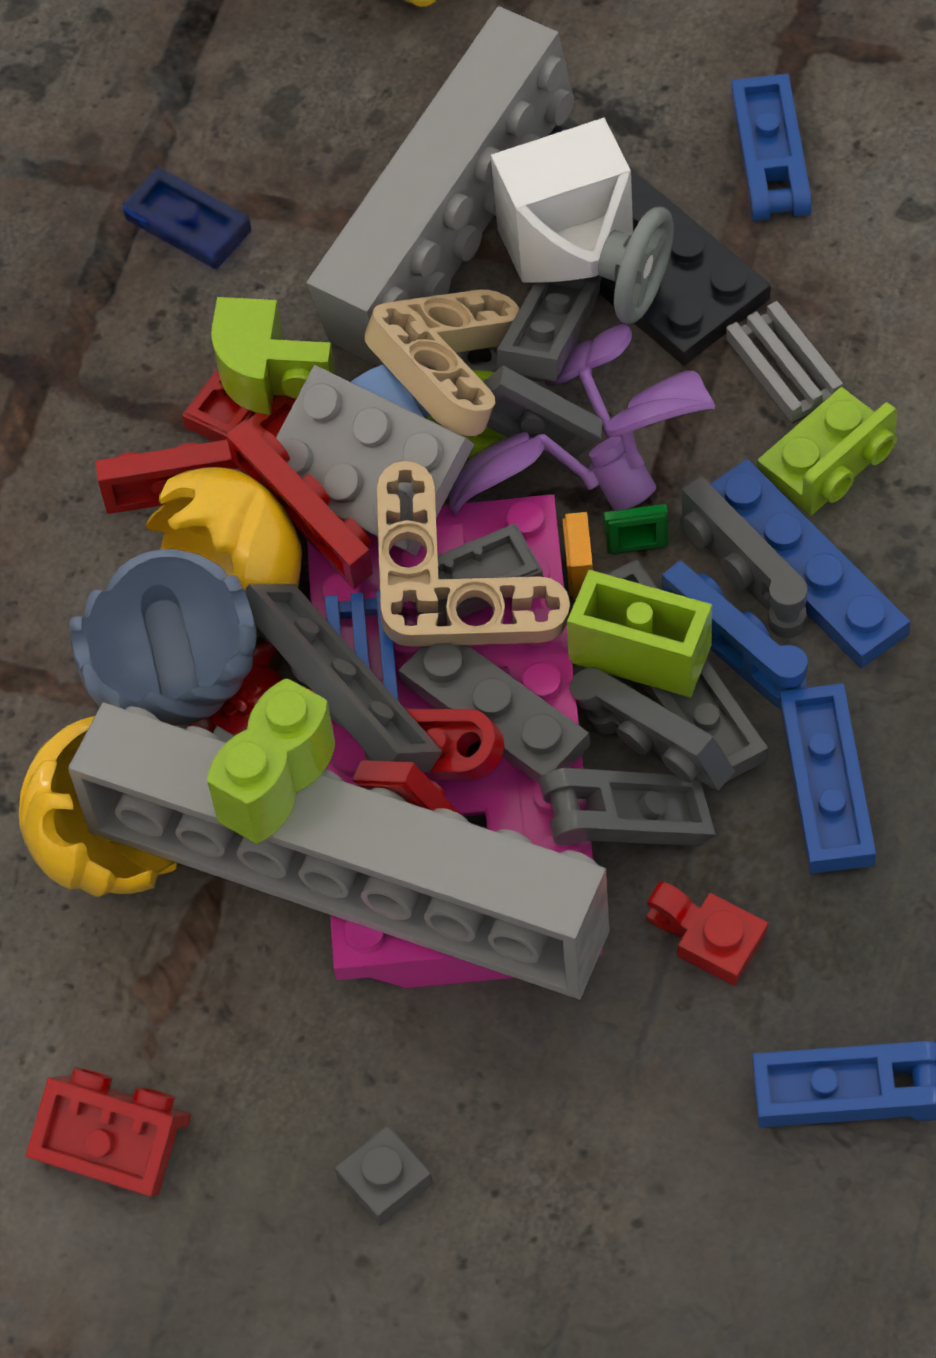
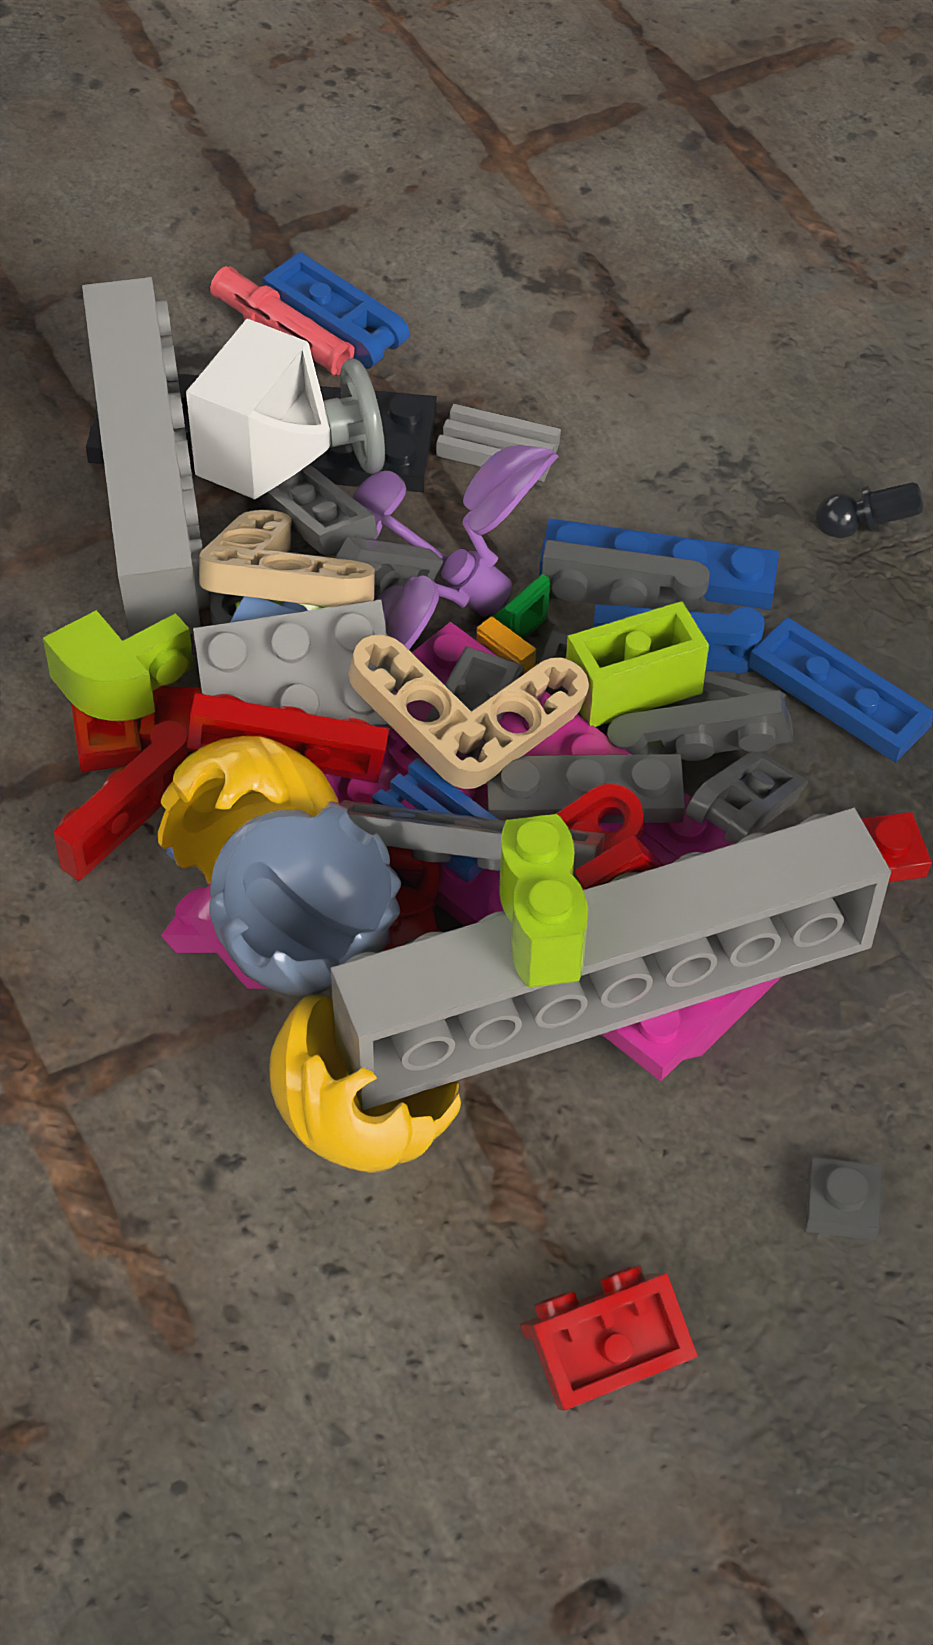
camera: 50 degrees left, 5 degrees down
lime bracket [757,386,897,516] -> none
none -> coral pin [210,266,354,376]

